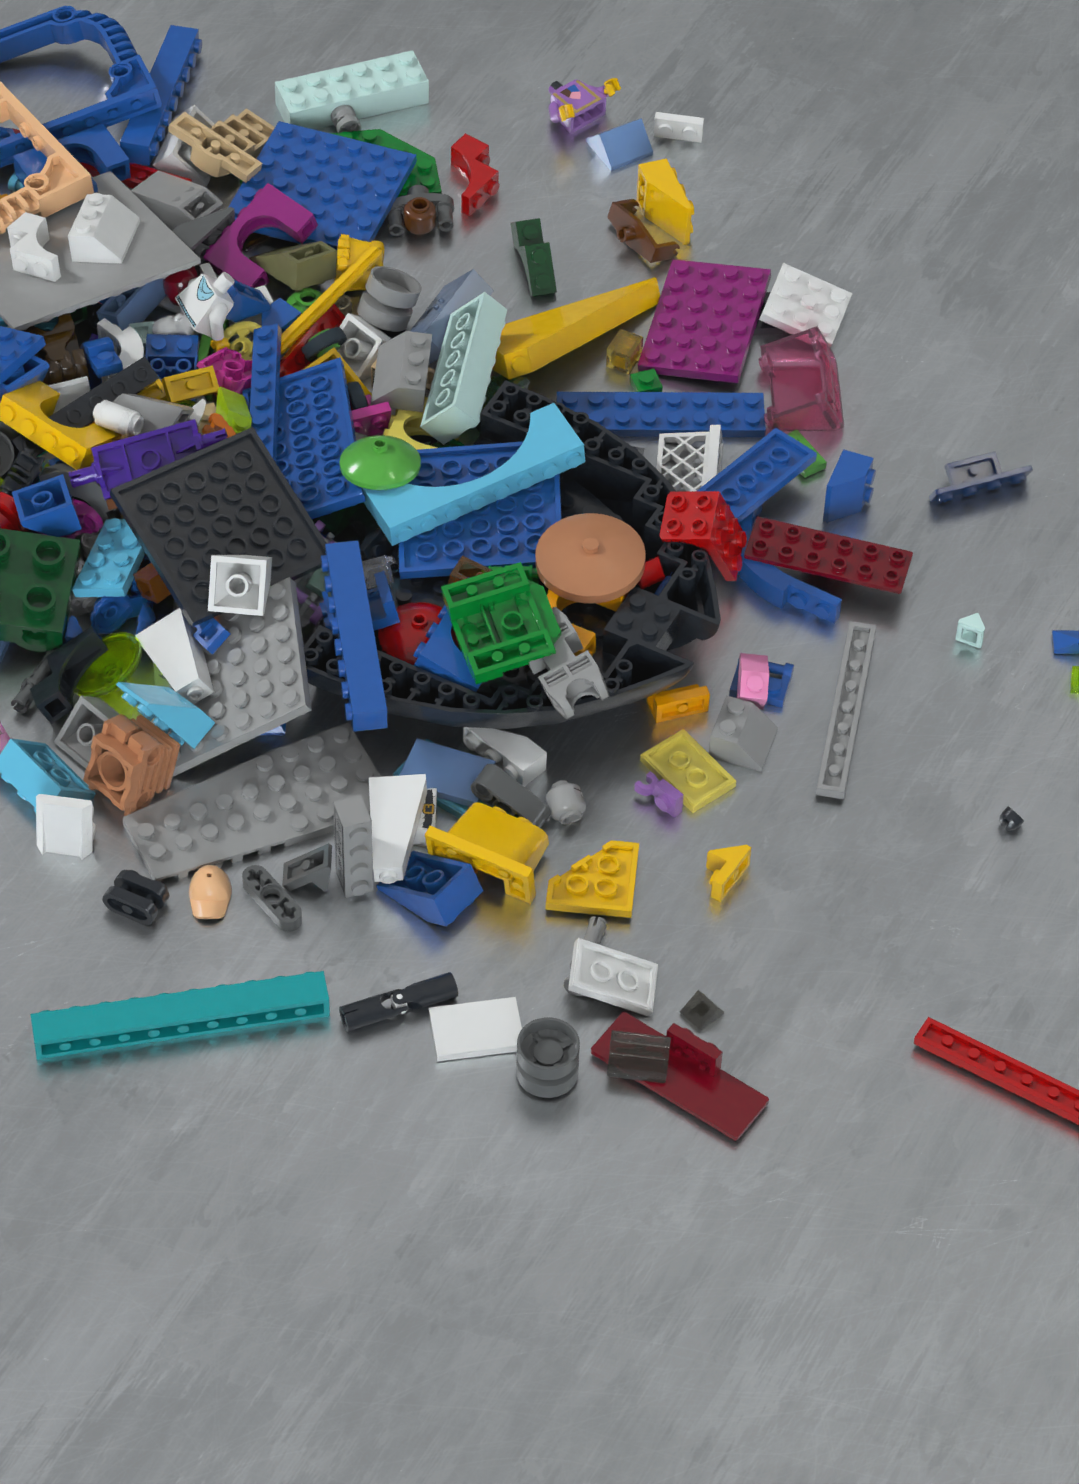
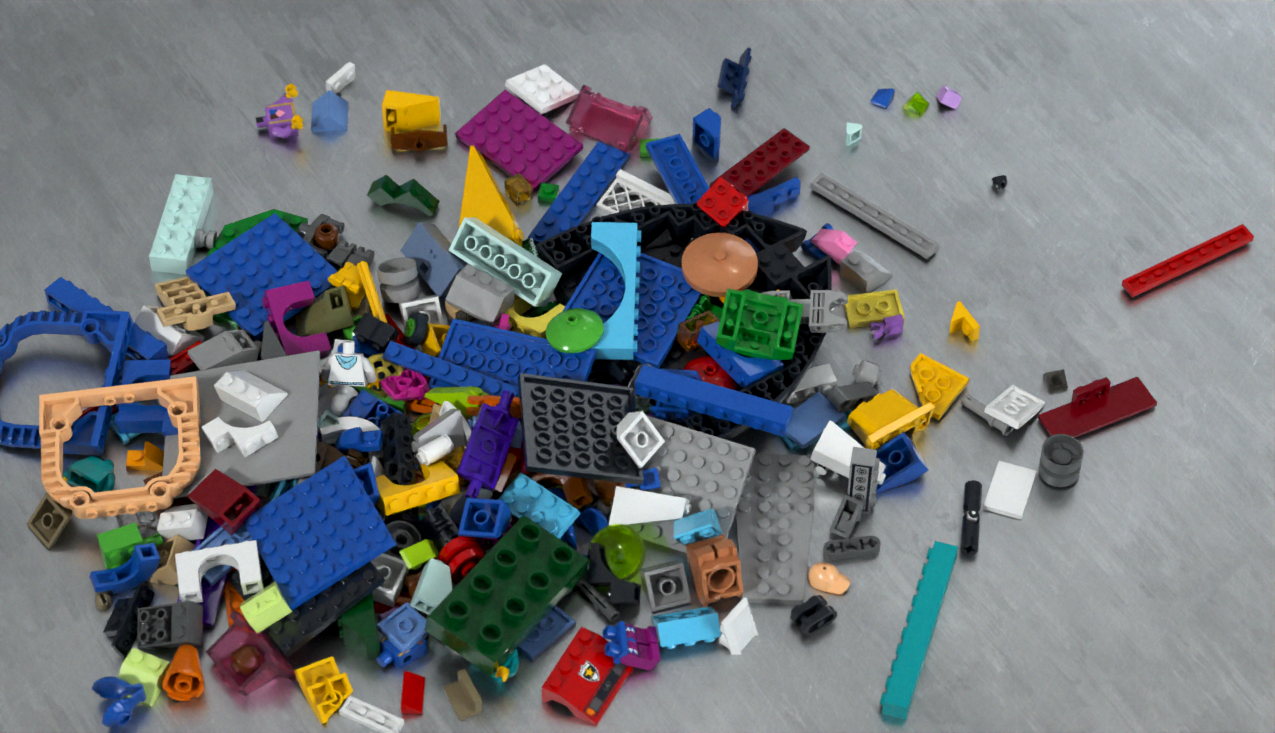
camera: 60 degrees left, 0 degrees up
yellow plate [162,366,219,403] -> none
red arch [451,133,500,217] -> none
clear smoke panel [607,1030,671,1083] -> none
none -> dark grey legs [327,240,375,271]
none -> black brick [353,313,399,353]

